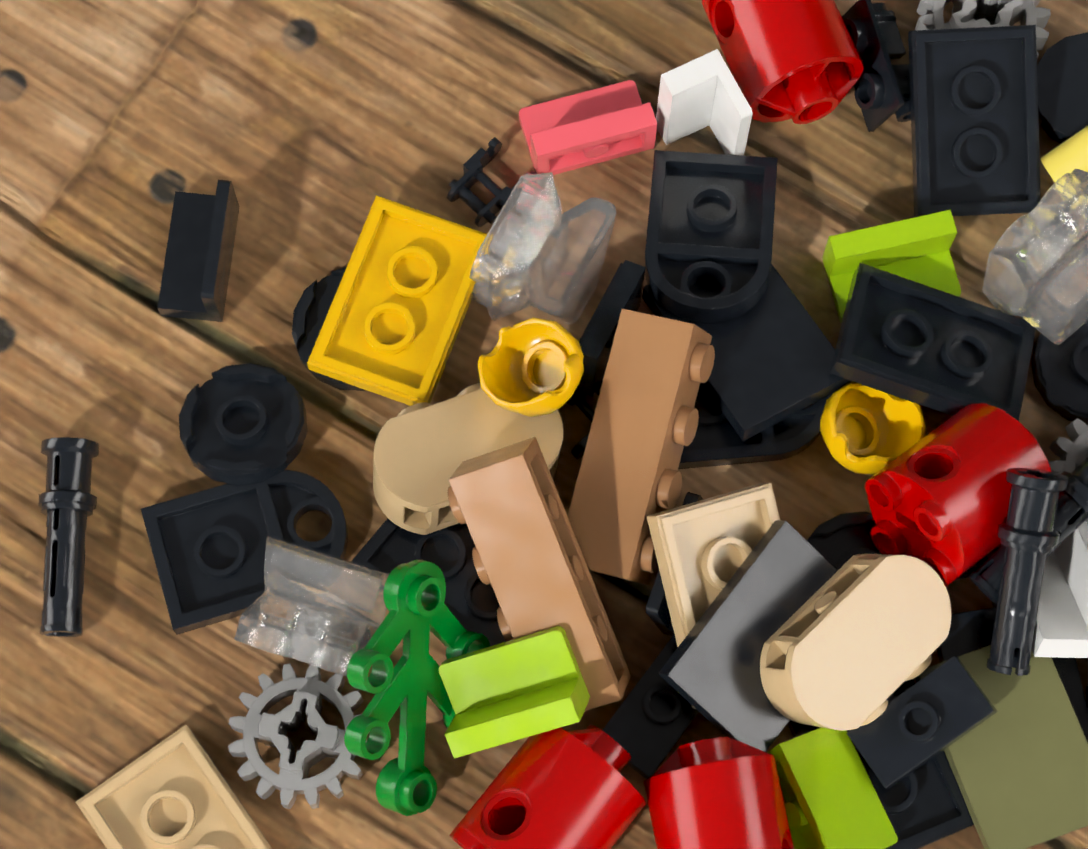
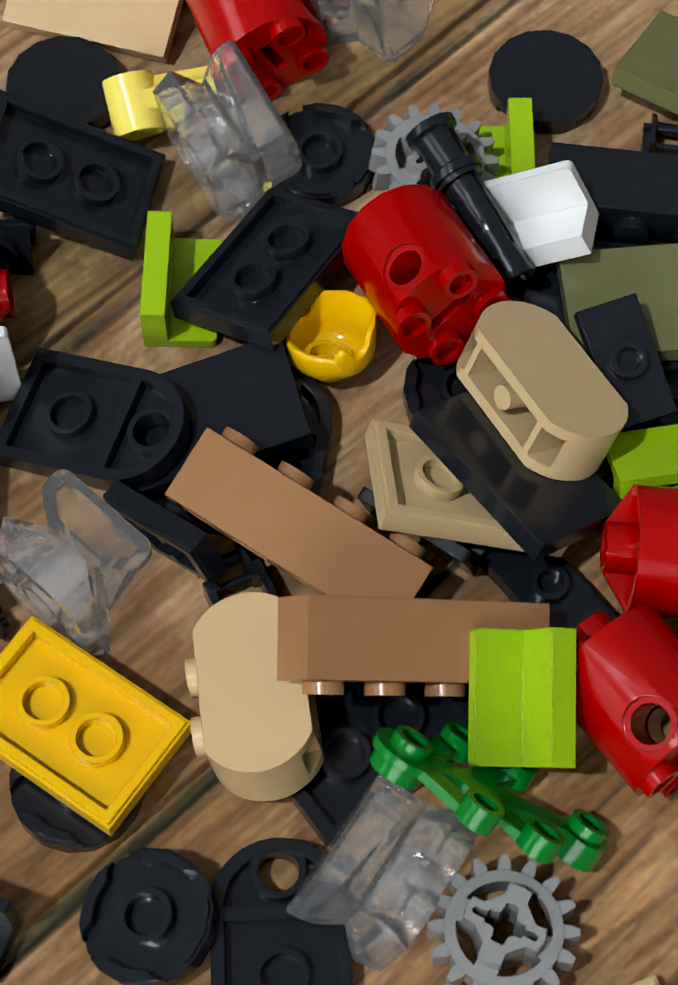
camera: 75 degrees left, 10 degrees down
yellow hair [478,317,584,417] -> none
black pin [986,468,1068,676] -> none

